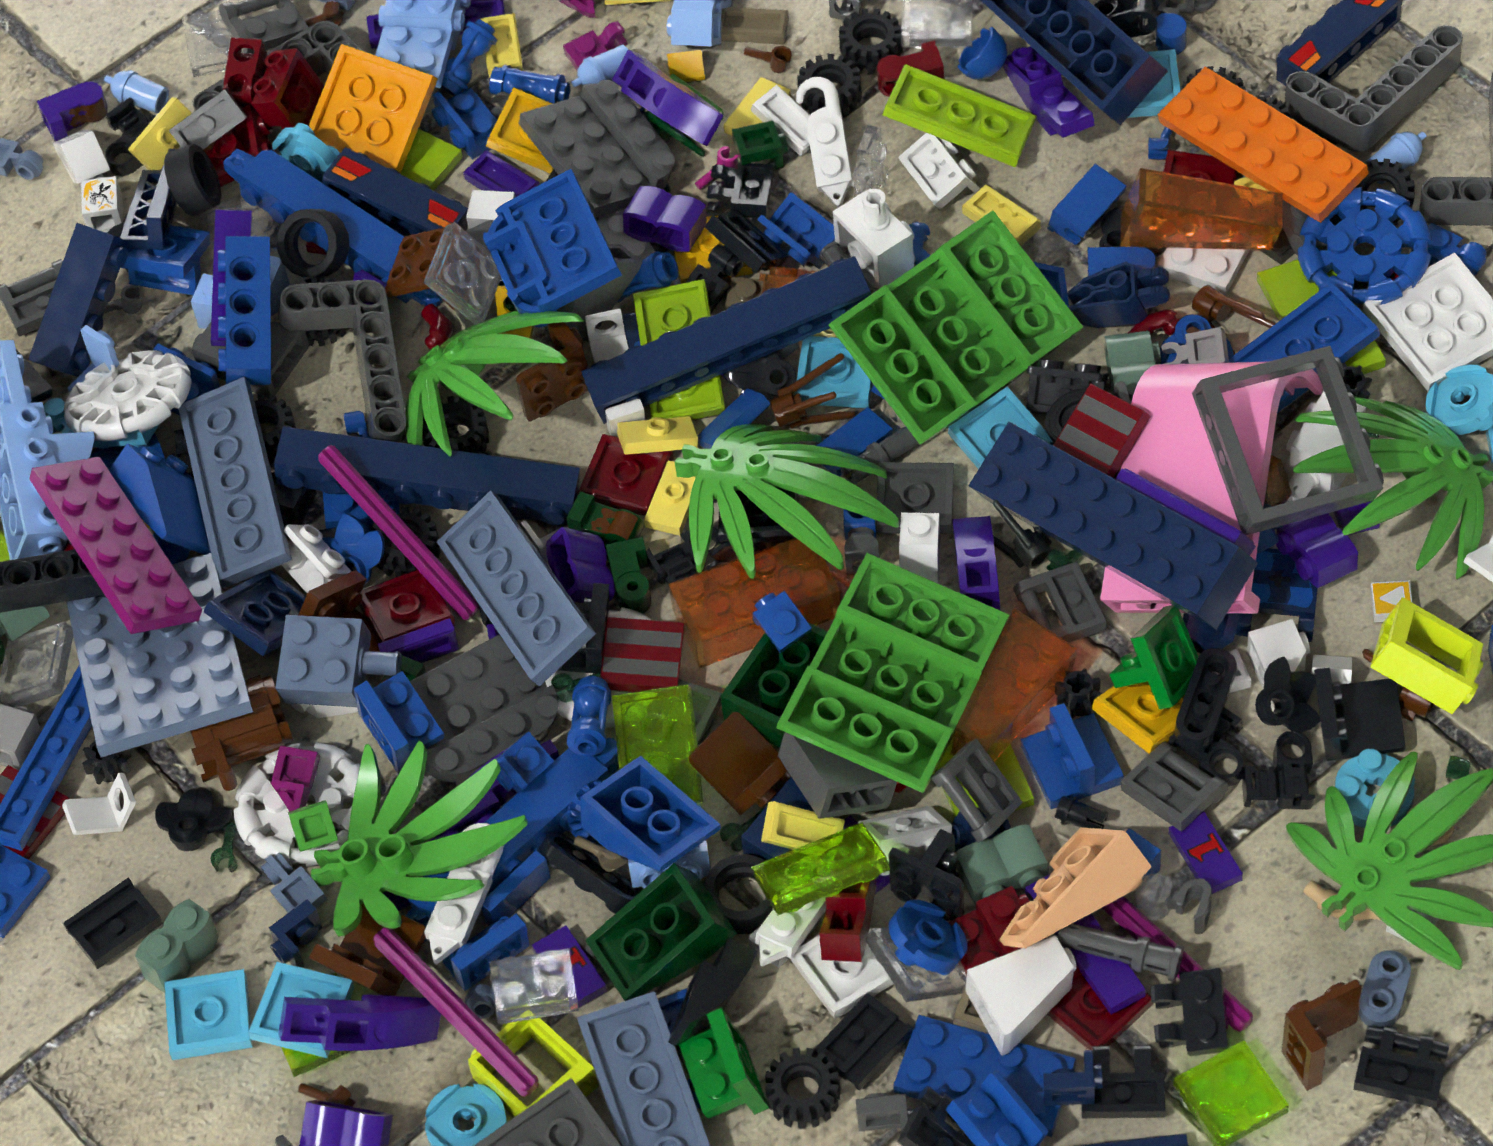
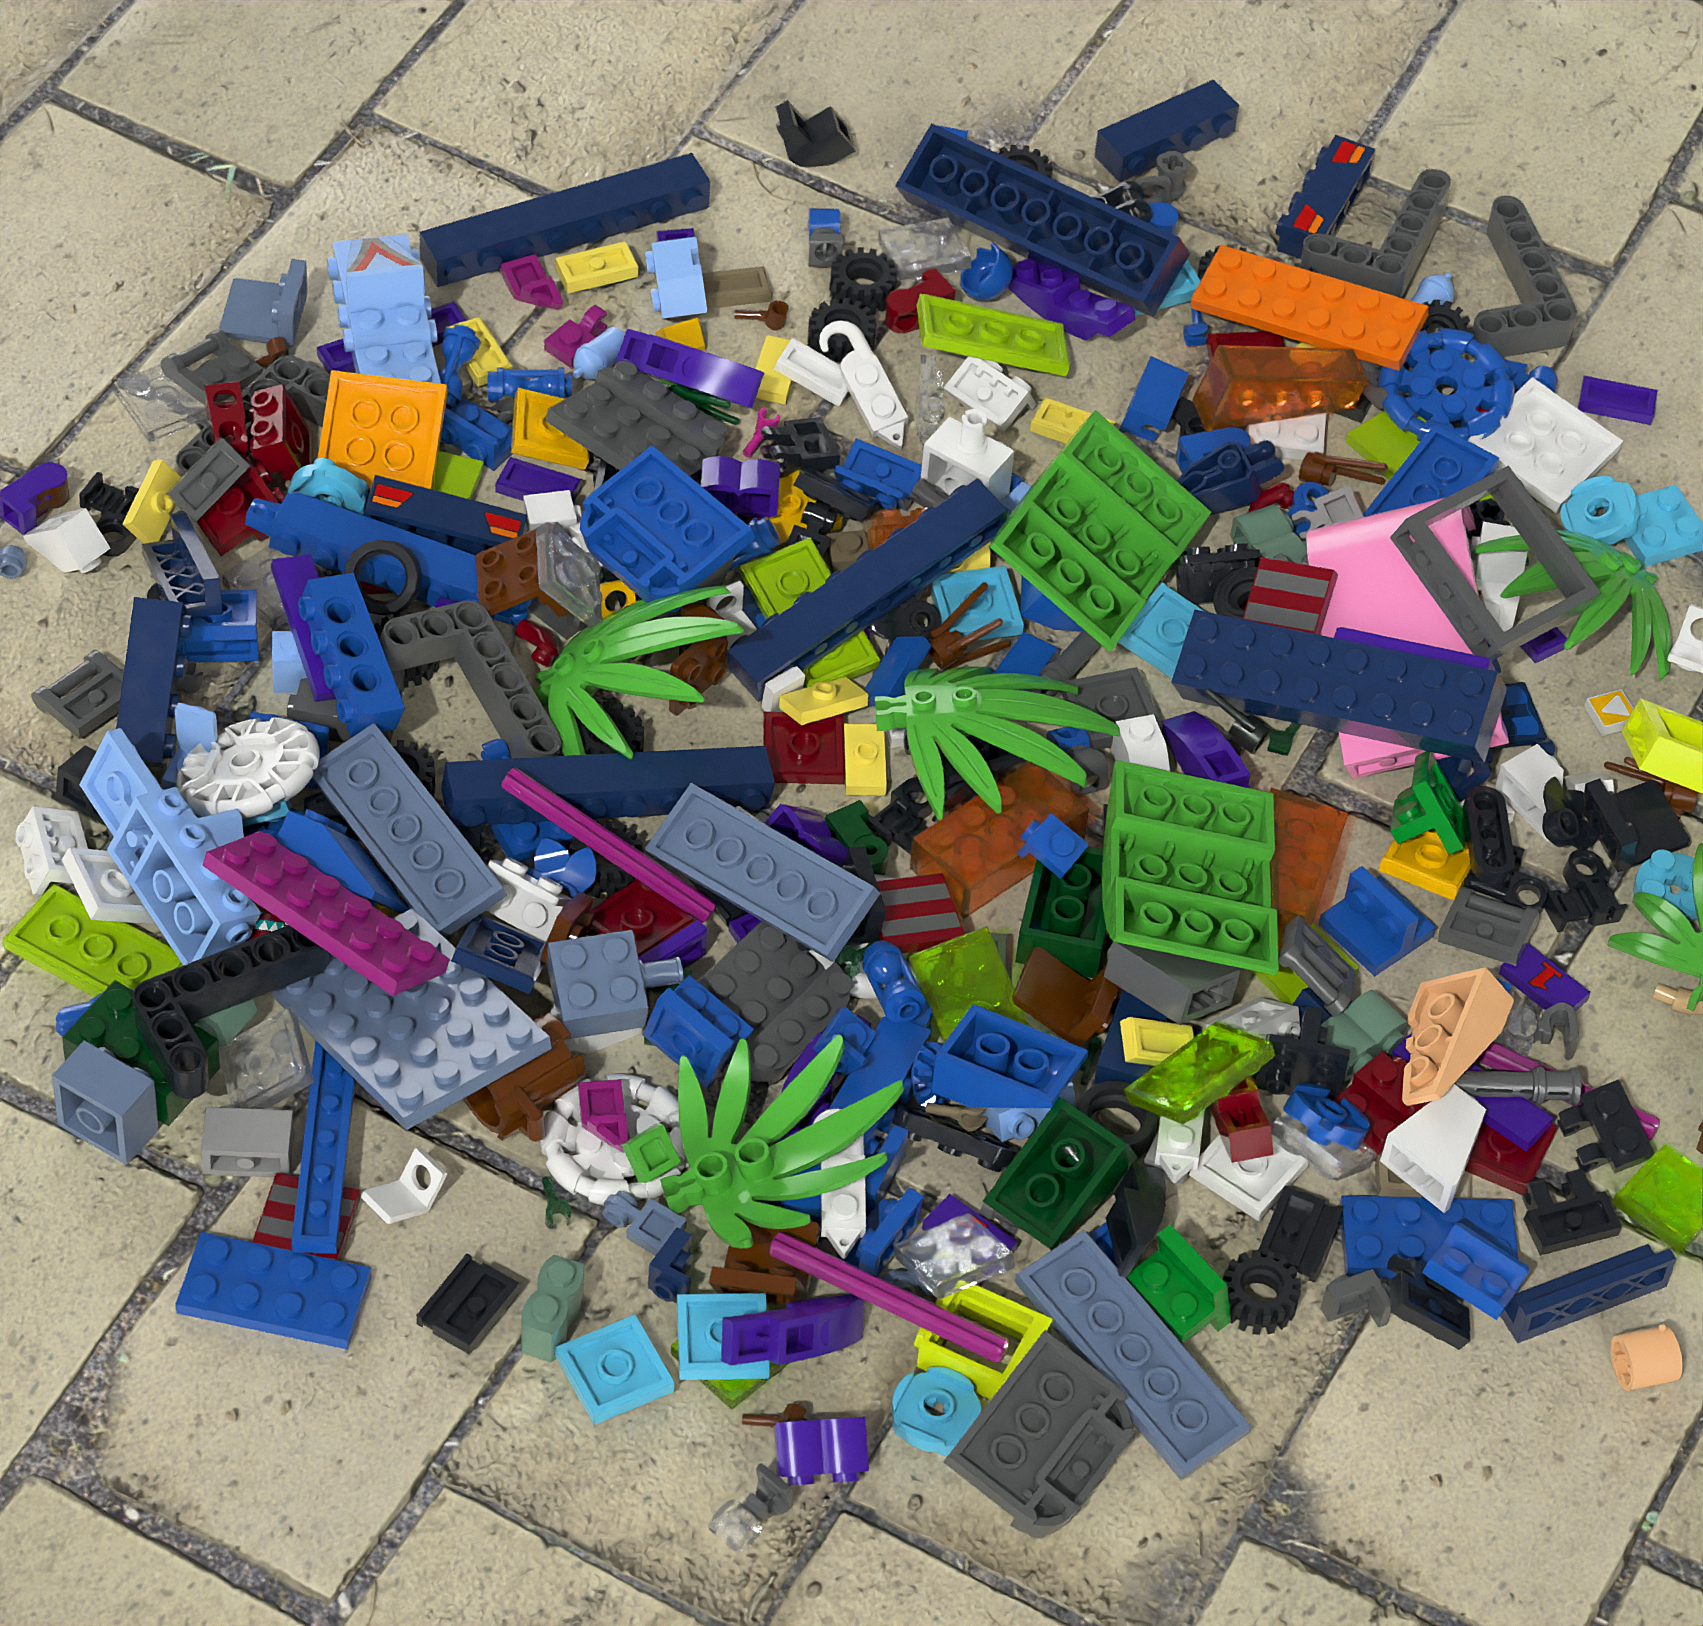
camera: 30 degrees left, 5 degrees down
white brick [81,176,124,233] -> none
black gear [82,741,132,784] -> none
light blue piece [104,70,169,114] -> none
black plate [155,787,232,851] -> none
black tyre [164,143,222,216] -> none
dark green leg [567,491,645,549] -> none
dark green bracket [732,120,788,169] -> none
dark grey plate [1013,561,1106,653] -> none
dark blue bracket [1043,1050,1103,1106] -> none
black gear [1055,669,1102,719] -> none
black pin [1055,795,1109,829] -> none
dark purple brick [1276,513,1358,588] -> none

